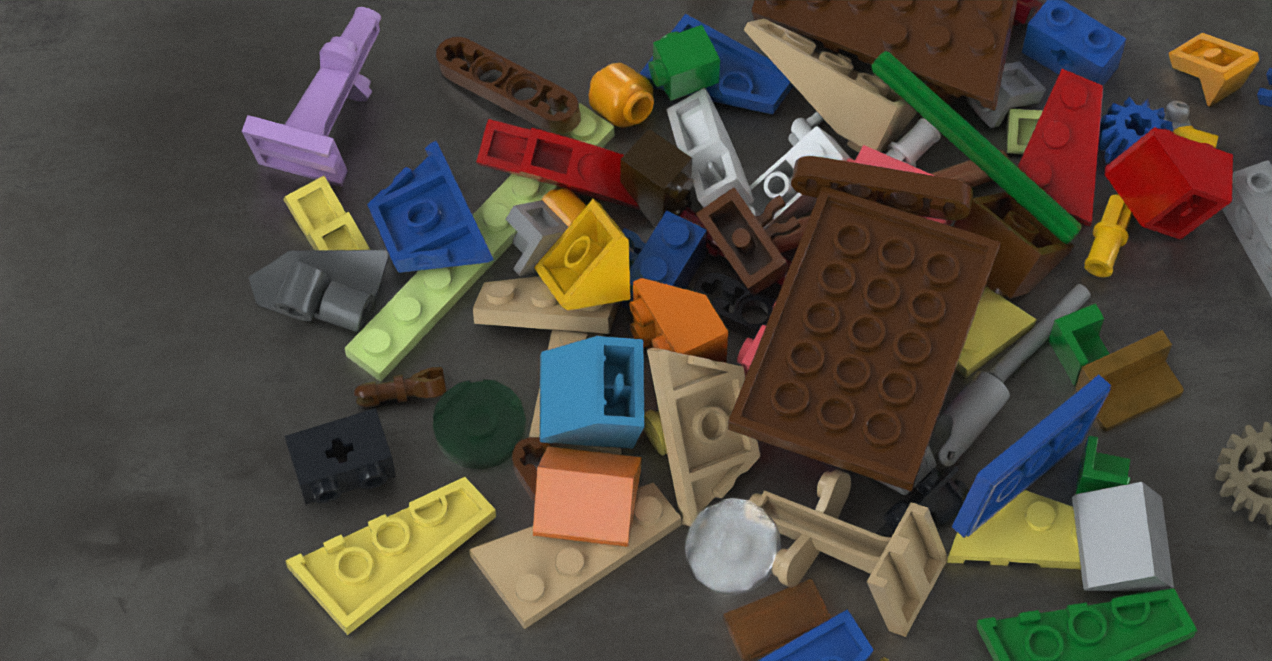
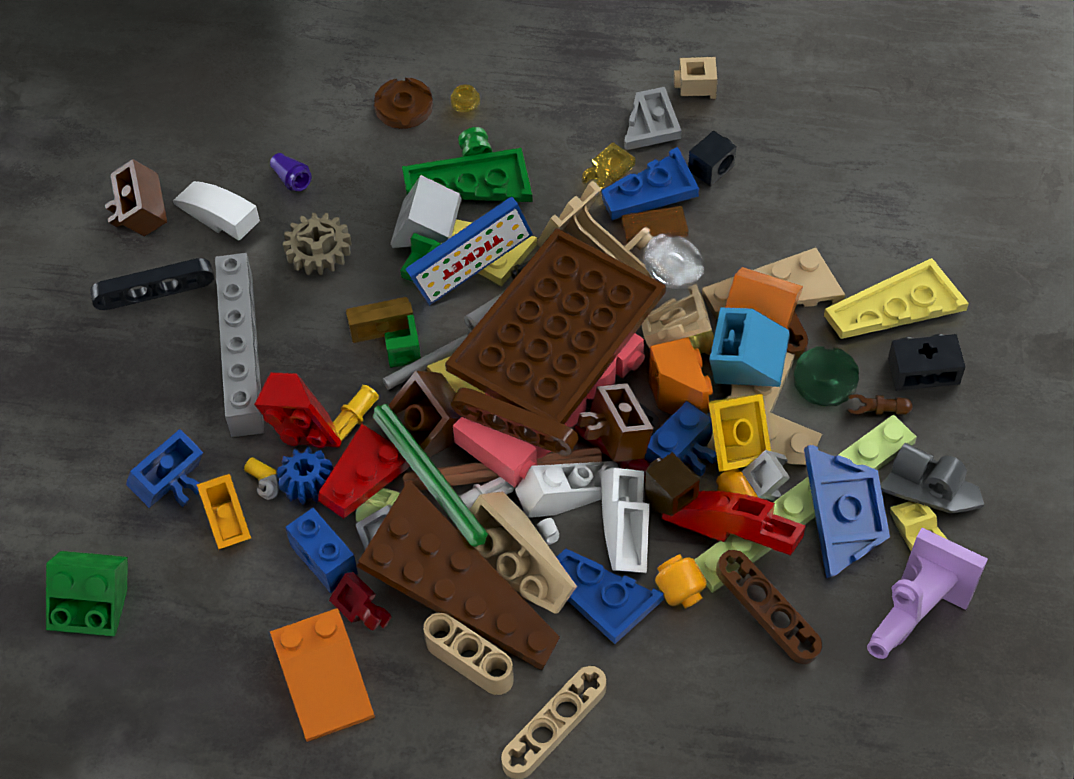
camera: 165 degrees left, 5 degrees down
green brick [648,25,720,101] -> none

